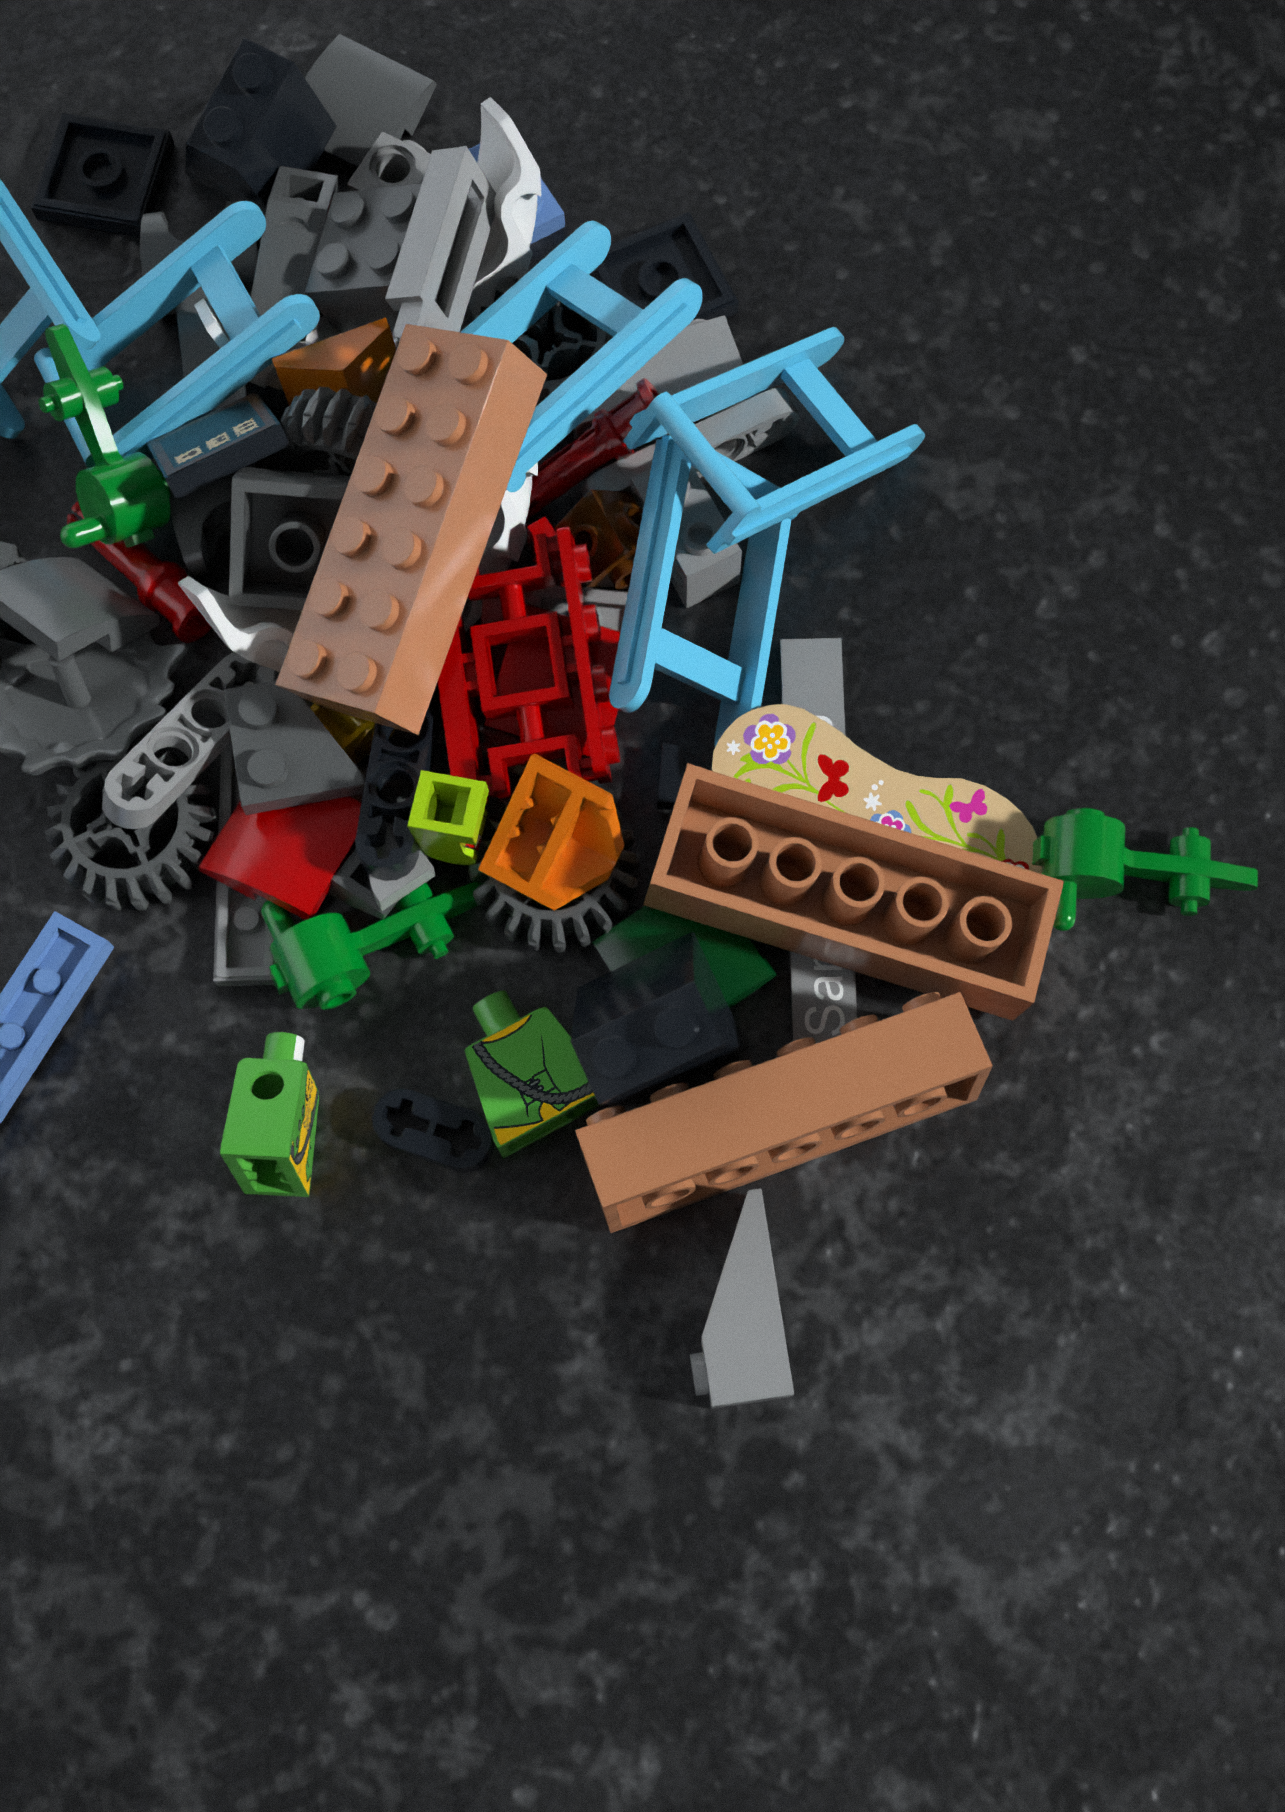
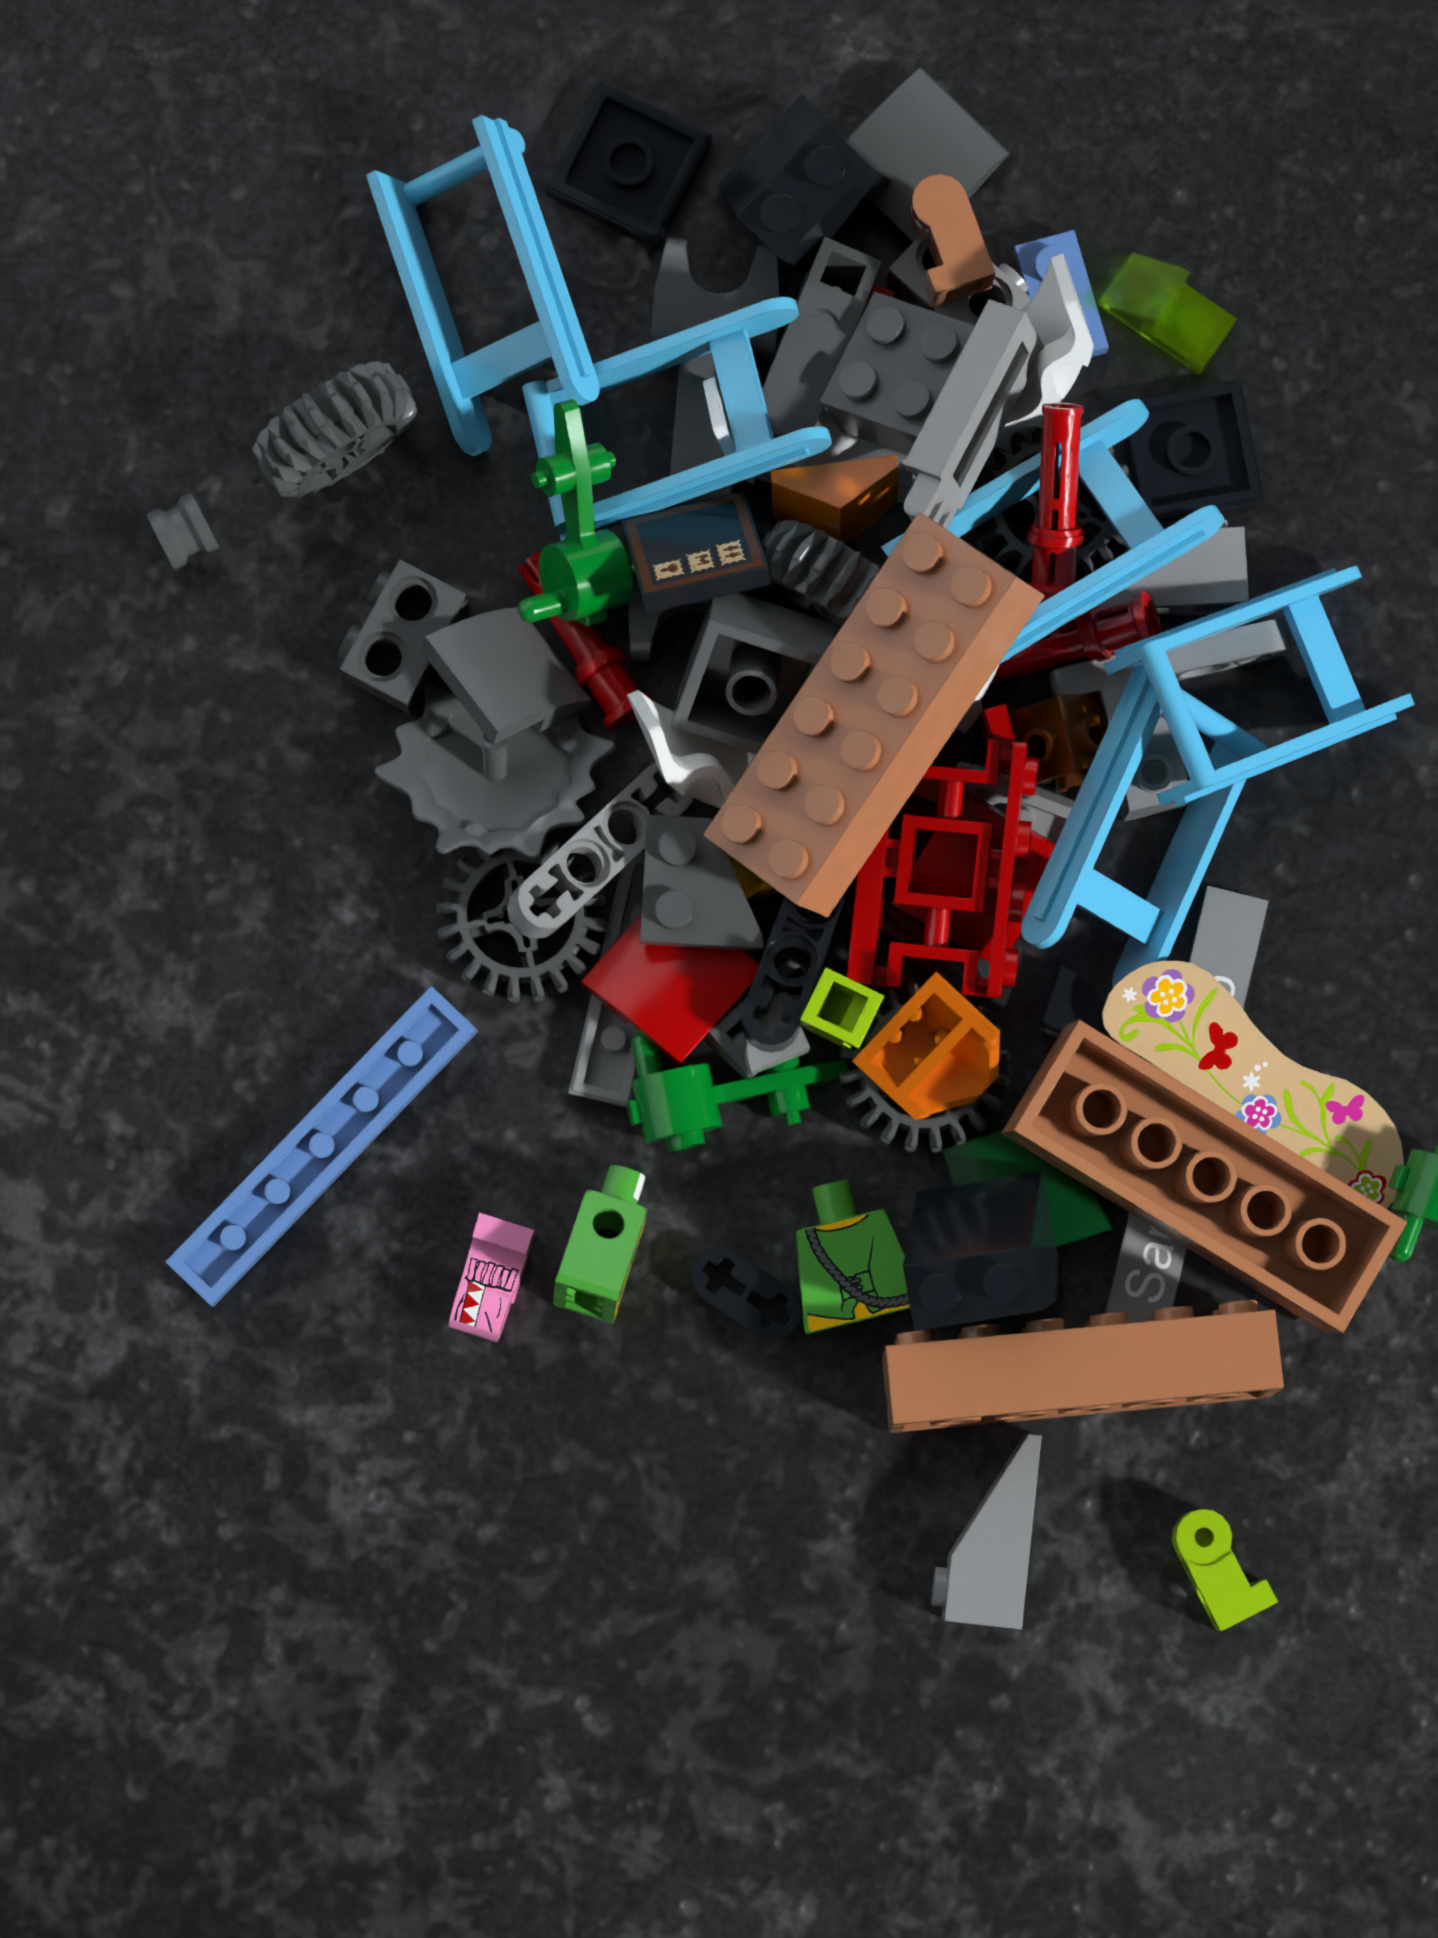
camera: 10 degrees right, 10 degrees up
none -> bright pink leg [449,1213,536,1343]
none -> nougat leg [909,174,996,308]
none -> red pin [1027,403,1085,600]
none -> clear neon green slope [1097,252,1237,374]
none -> lime leg [1171,1509,1278,1631]

